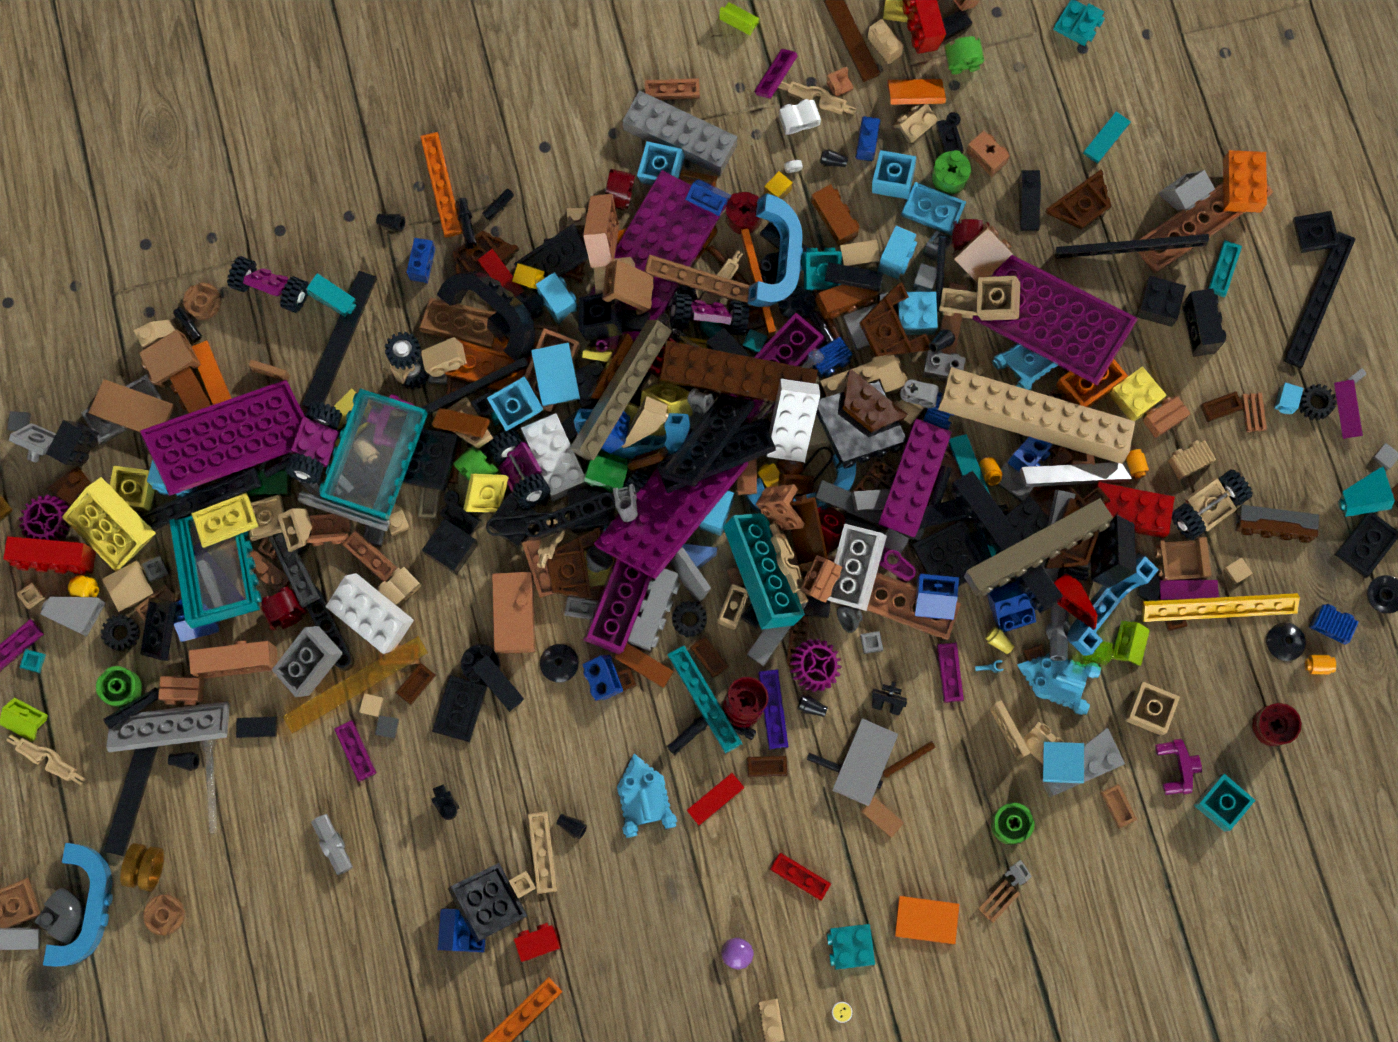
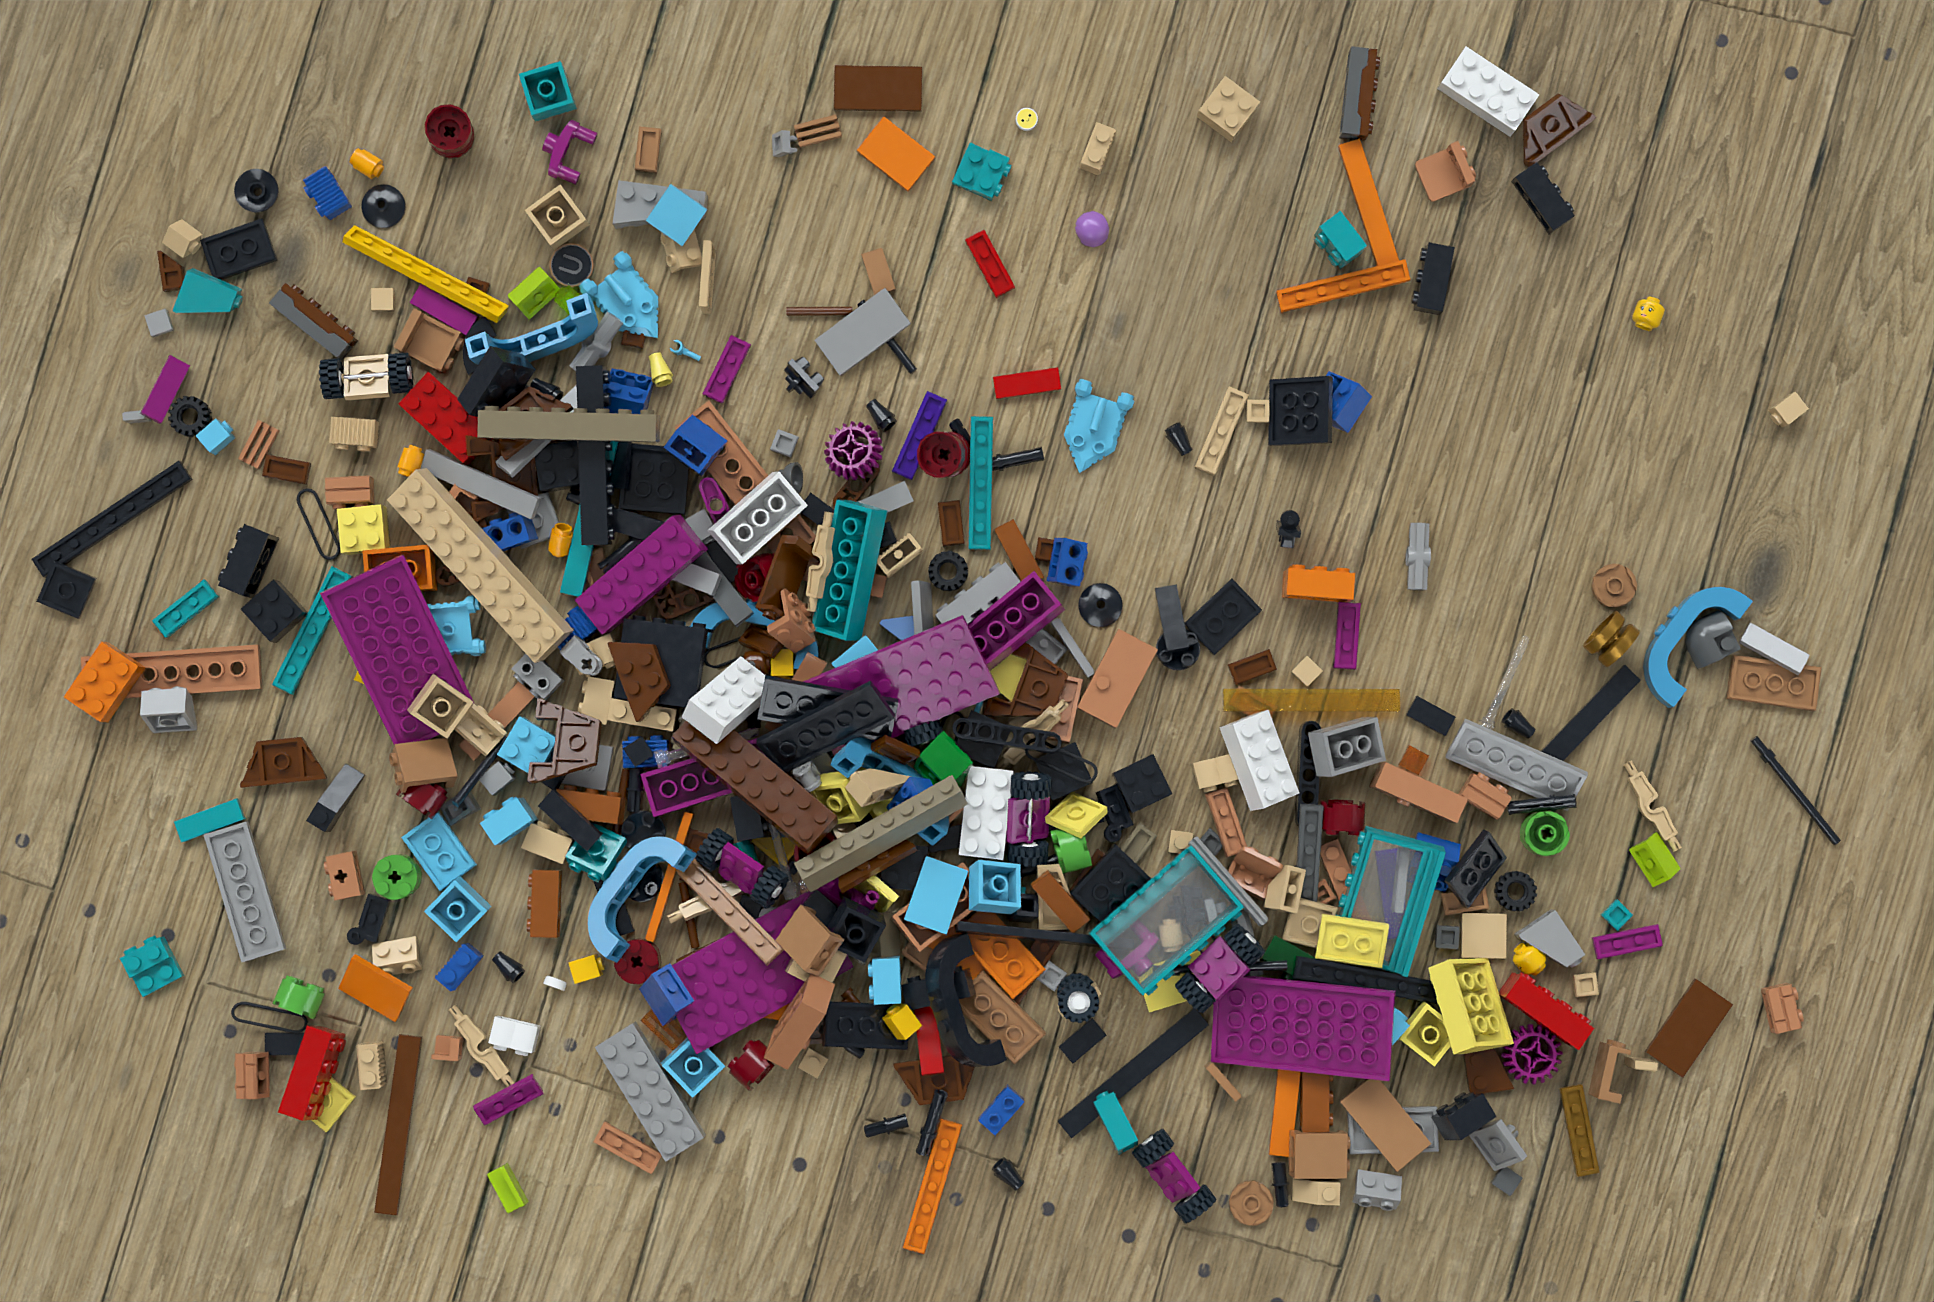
camera: 150 degrees left, 10 degrees up
dark grey tile [375,715,399,739] -> none
tan brick [422,337,467,377] -> none
red brick [514,923,561,962] -> none
dark grey piece [586,546,613,573] -> none
light grey piece [613,484,638,522] -> none
teal tile [742,329,767,354] -> none
reddish brown tile [747,756,787,777] -> none
nougat brick [800,555,843,603] -> none
black cone [928,329,955,353] -> none
bright green brick [991,803,1035,845] -> none
red slope [1054,573,1098,630] -> none
black tile [1055,234,1209,259] -> none
none -> light grey plate [204,821,286,963]
none -> black piece [231,1002,308,1033]
none -> teal tile [272,566,353,695]
none -> black piece [296,488,340,560]
none -> black tile [550,243,594,288]
none -> black tile [623,736,654,767]
none -> reddish brown tile [834,65,922,112]
none -> light grey tile [1051,618,1095,678]
none -> black tile [1058,1018,1107,1064]
none -> orange brick [1282,565,1355,602]
none -> light grey bracket [1352,1169,1402,1211]
none -> clear orange tile [1398,745,1429,775]

